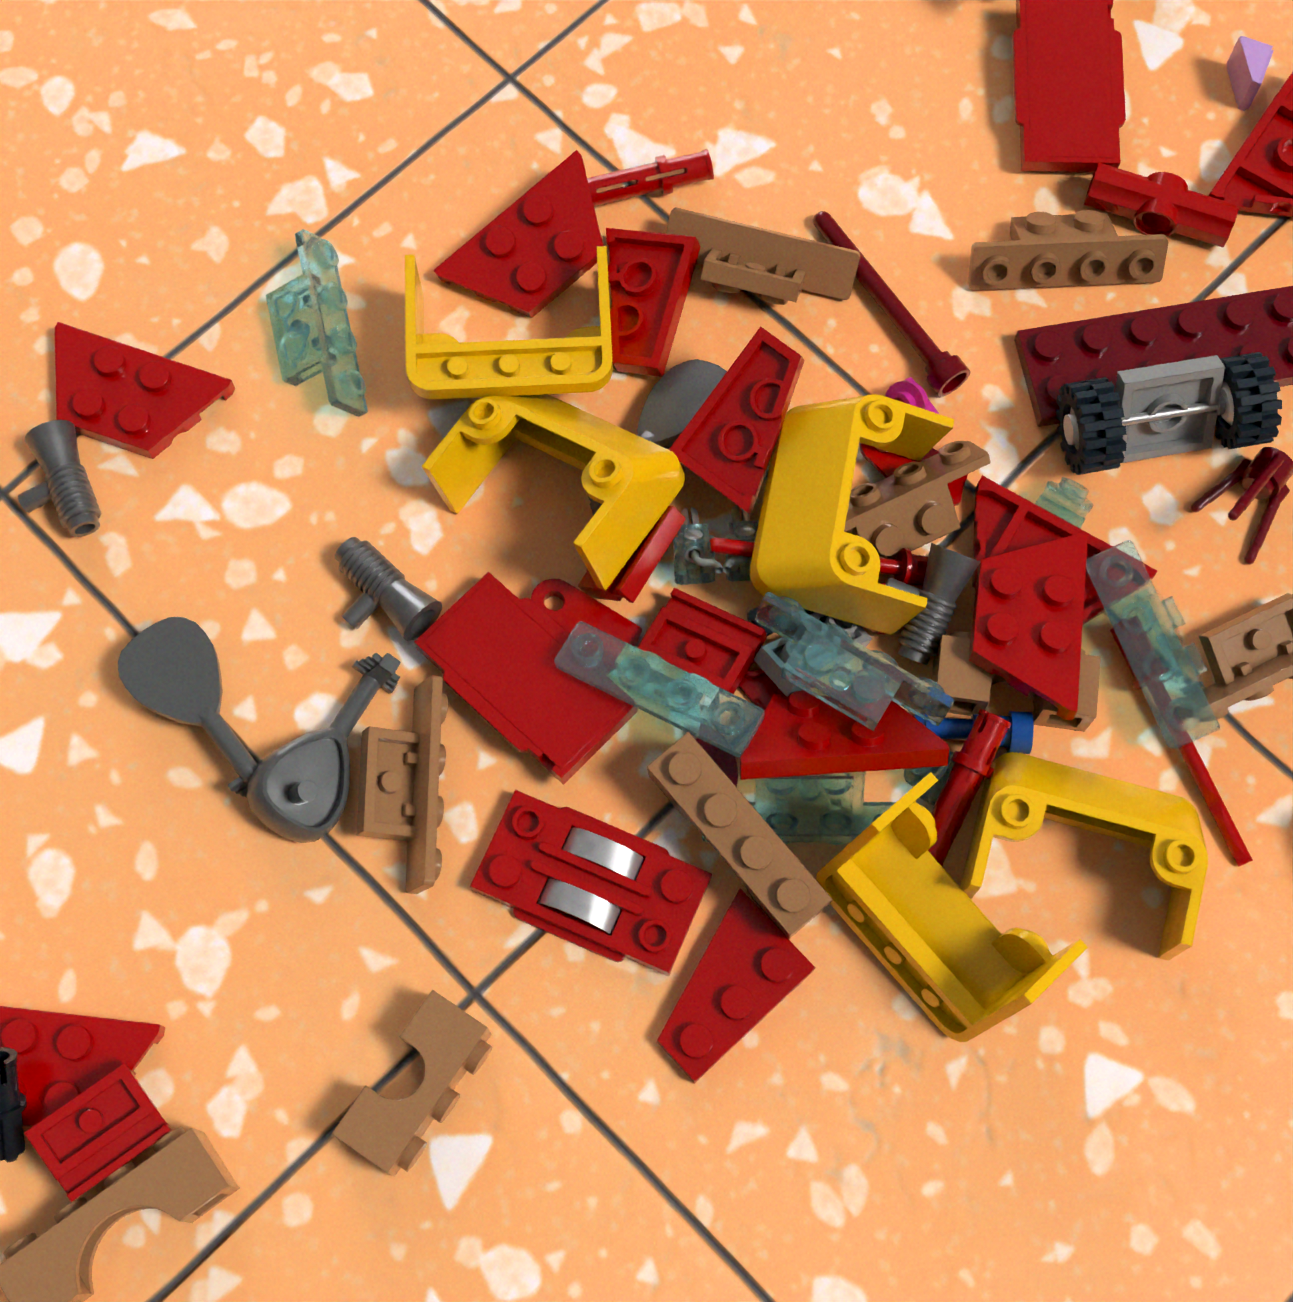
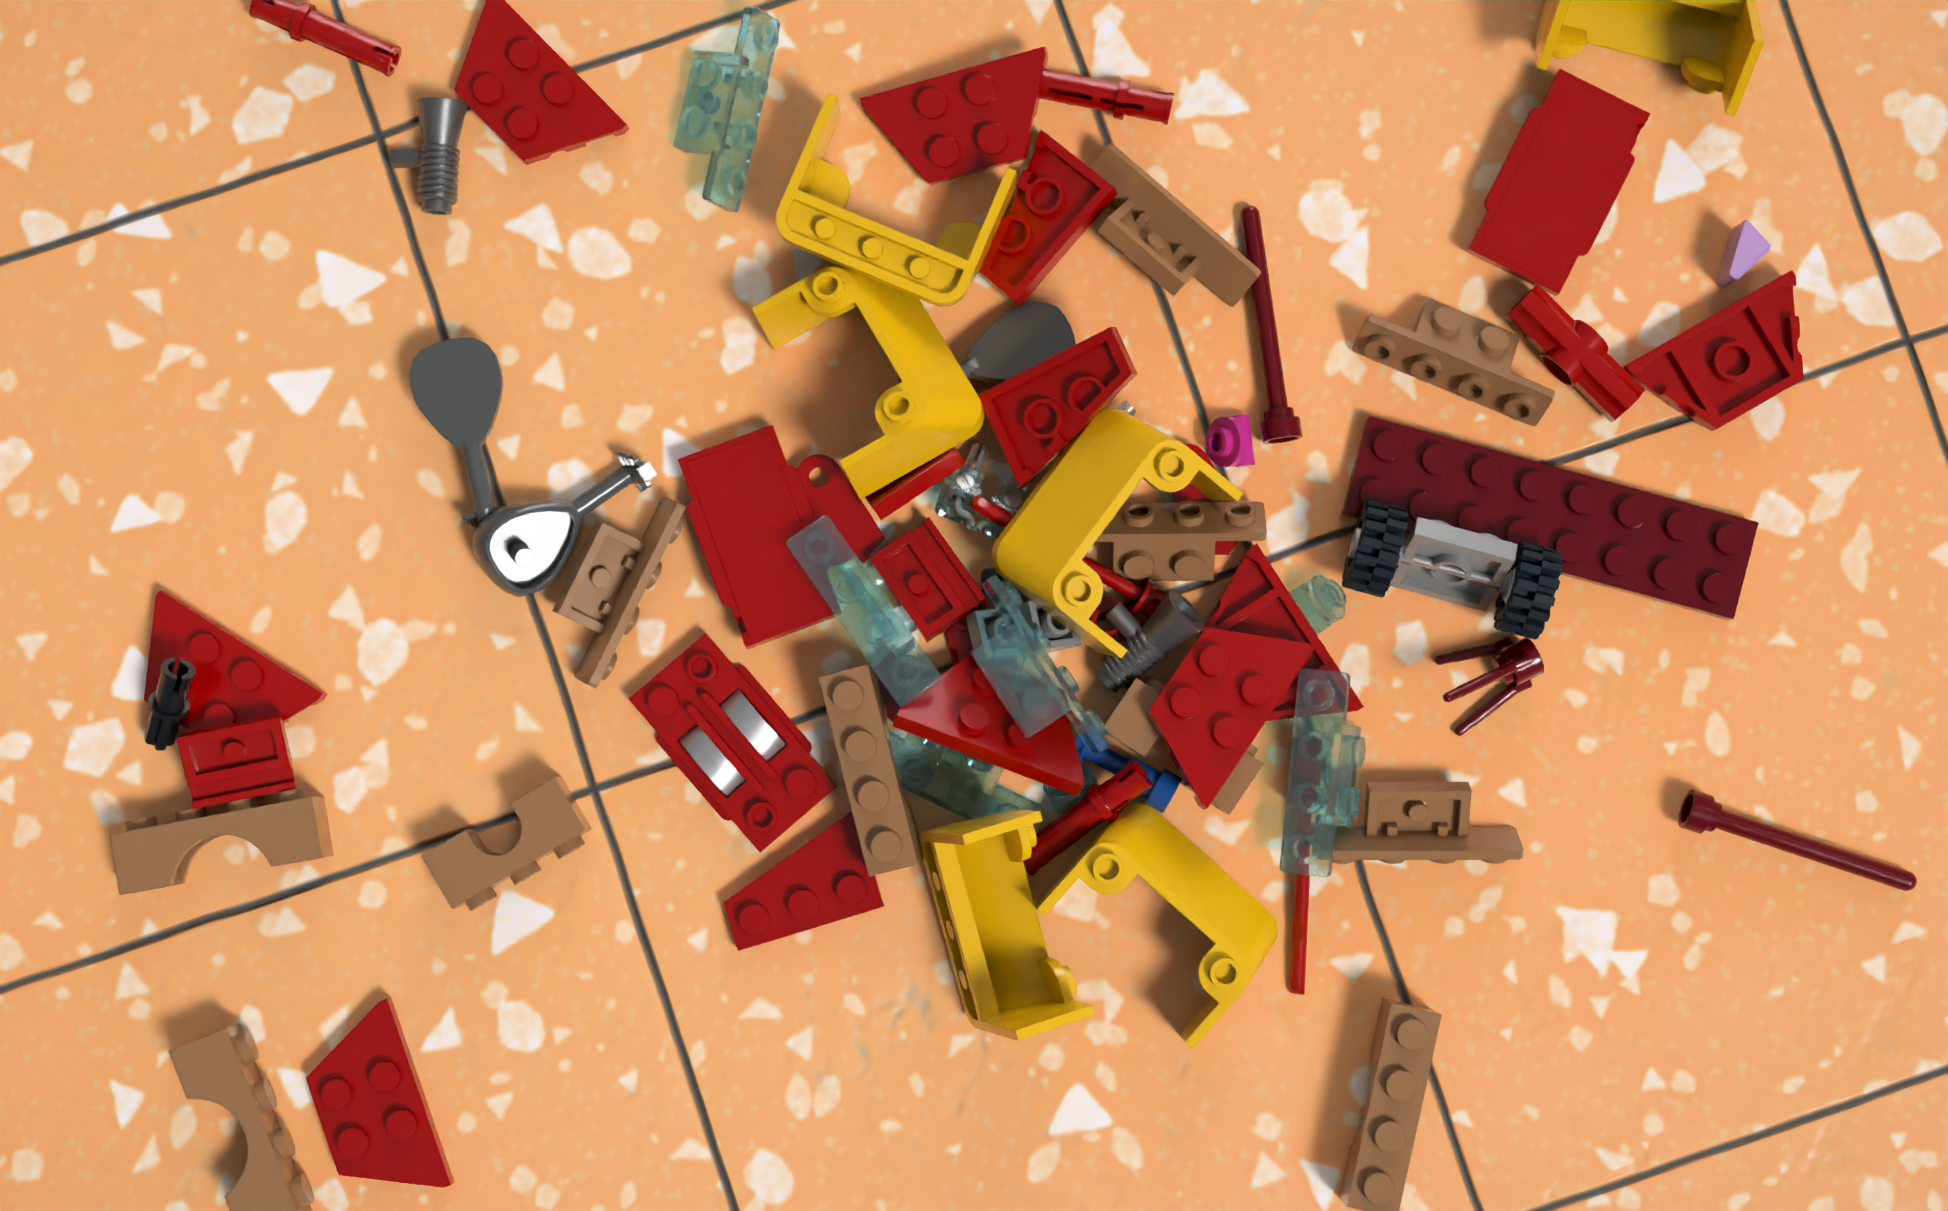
camera: 25 degrees right, 15 degrees up
flat silver piece [335,537,442,641] -> none

